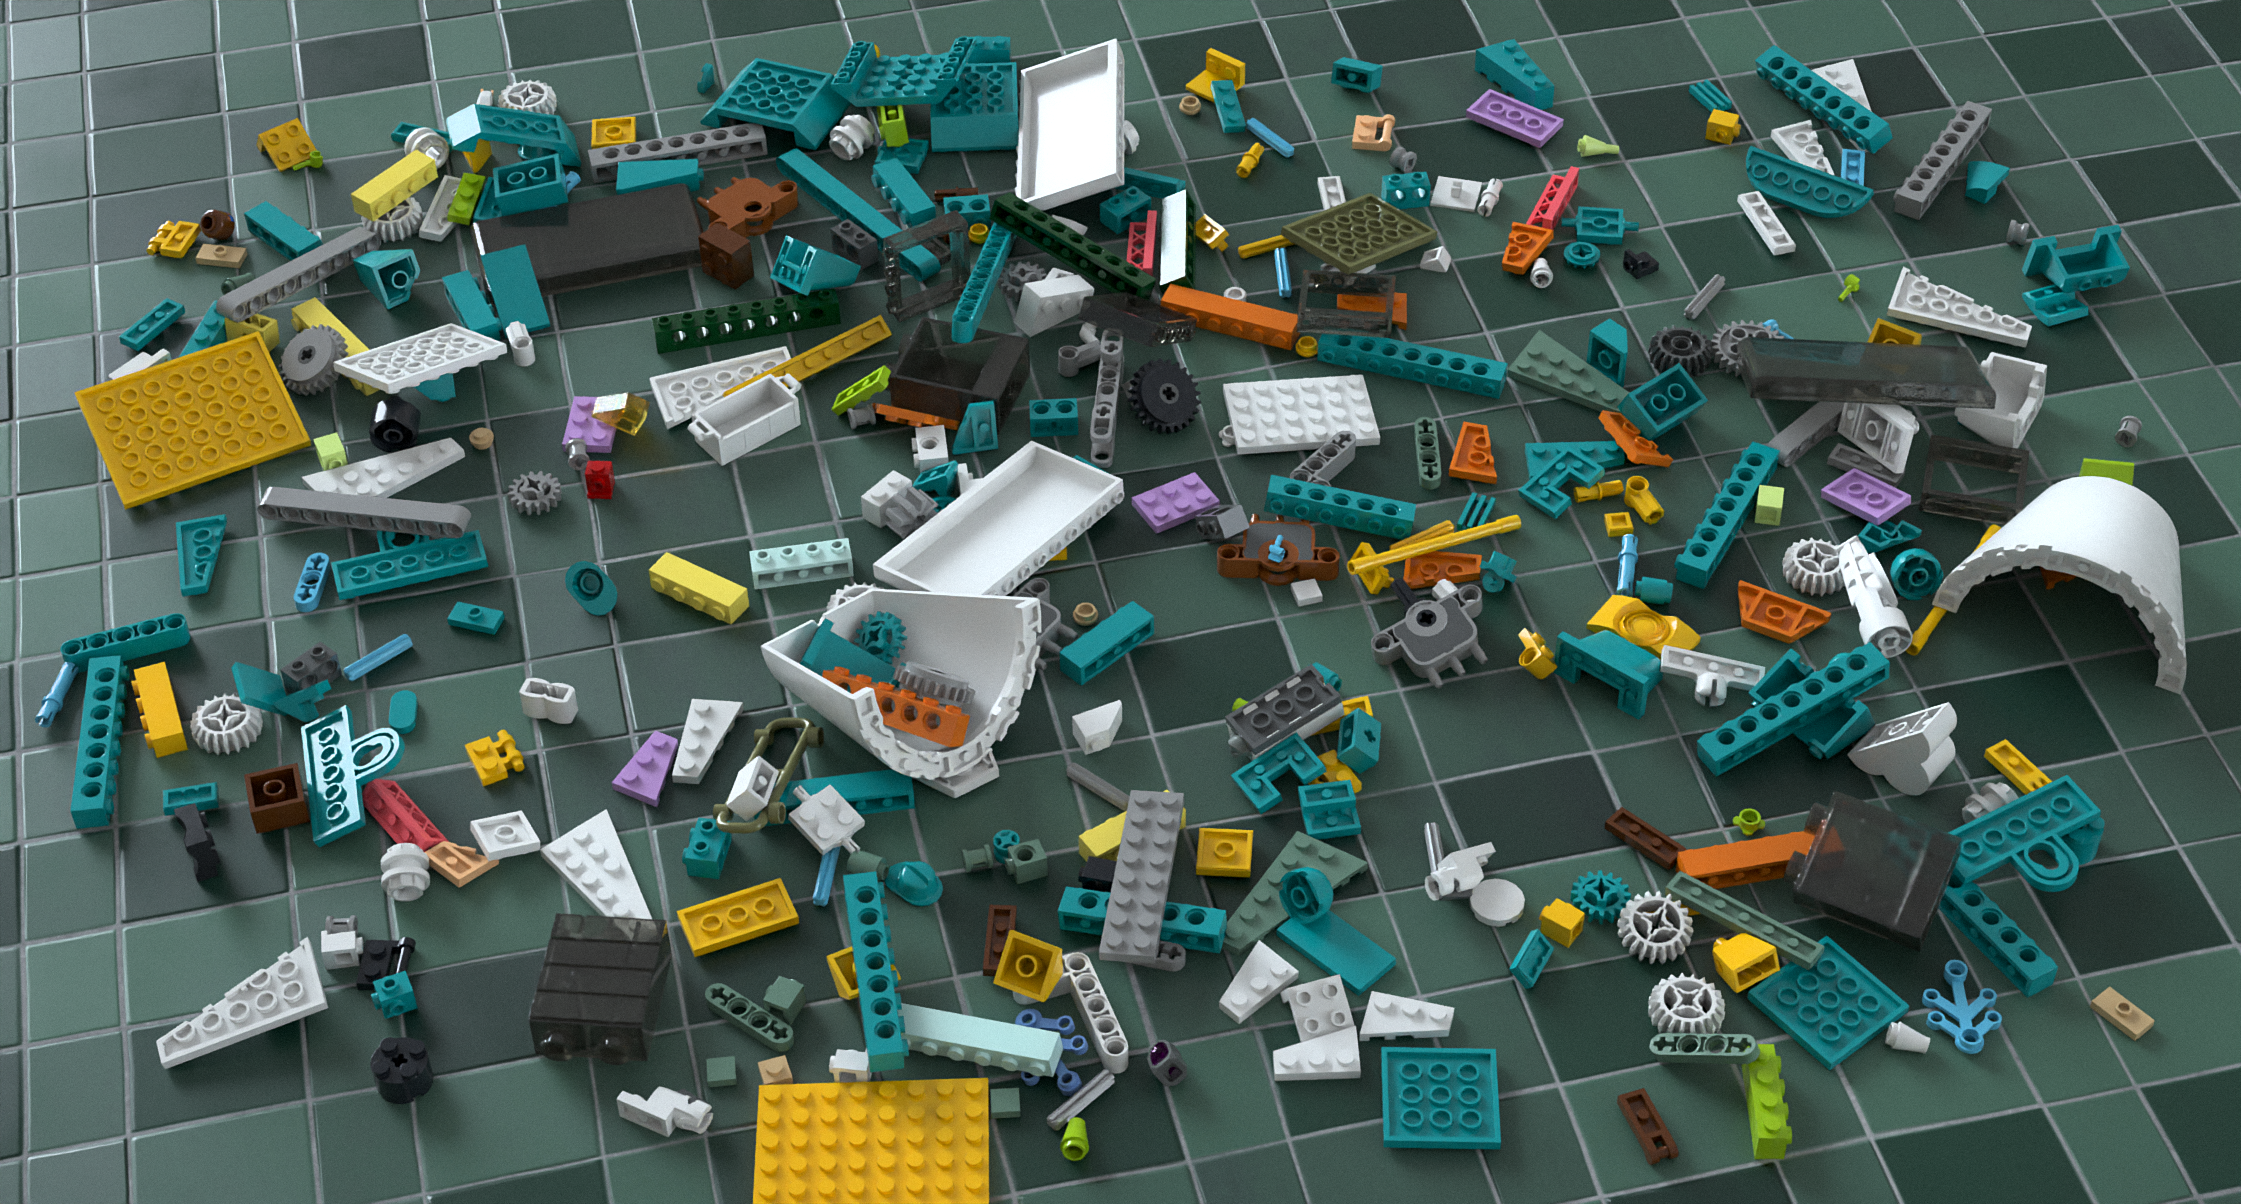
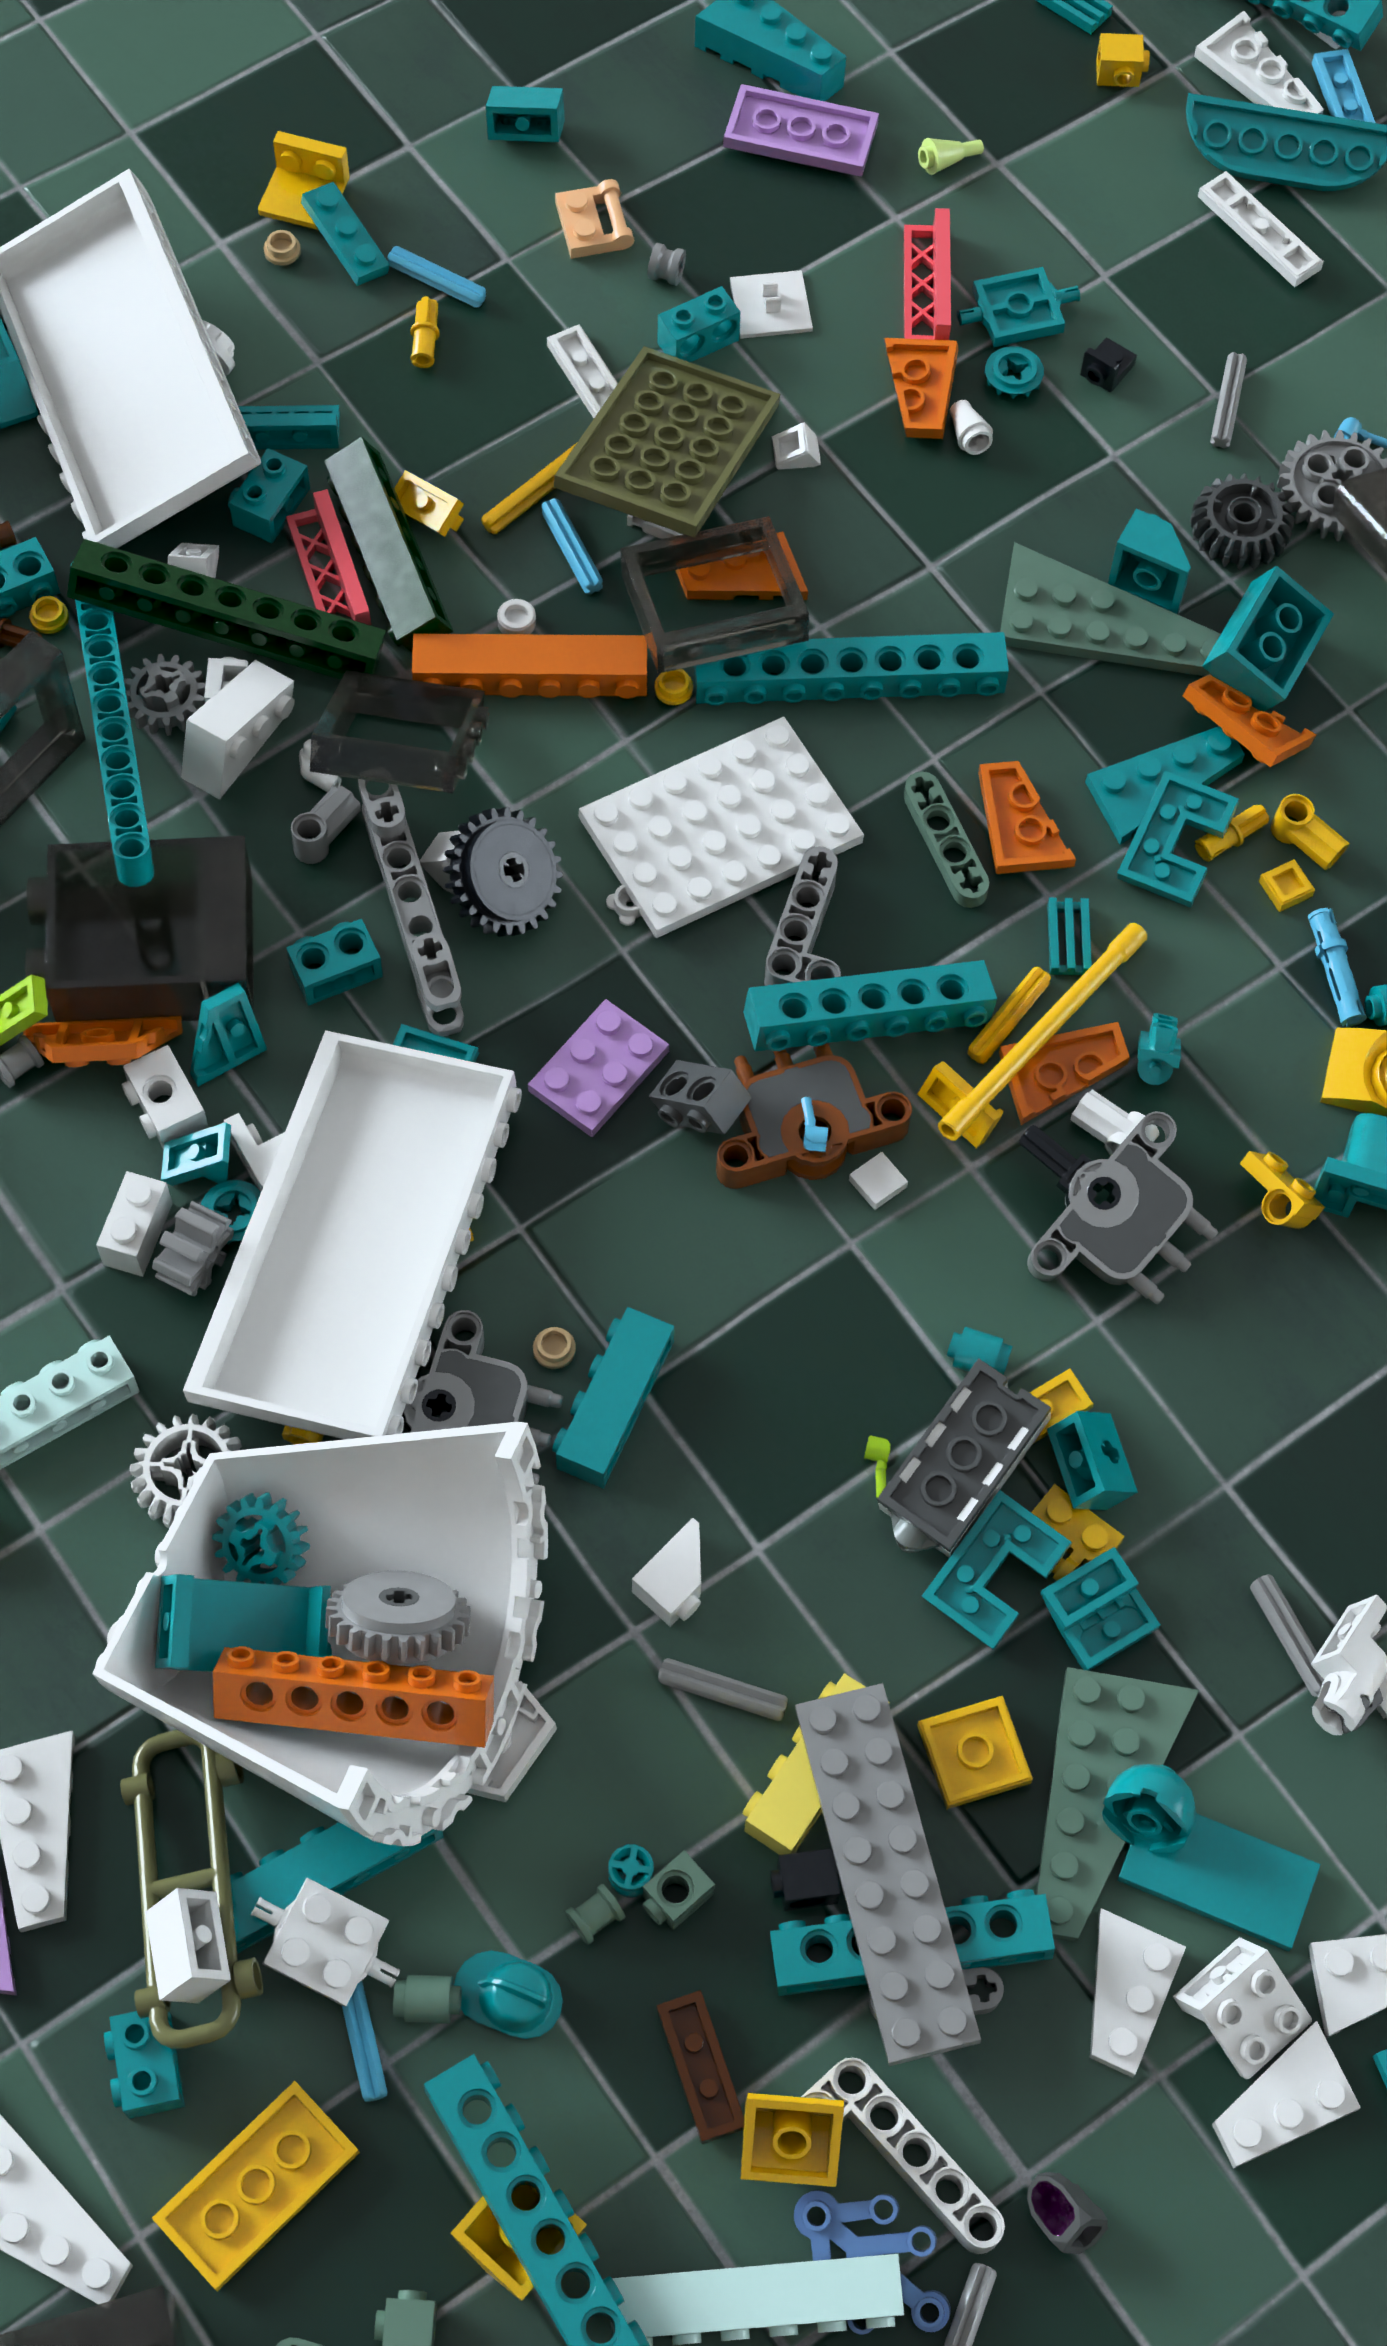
camera: 25 degrees left, 20 degrees up
white pin [1477,179,1503,217] -> none

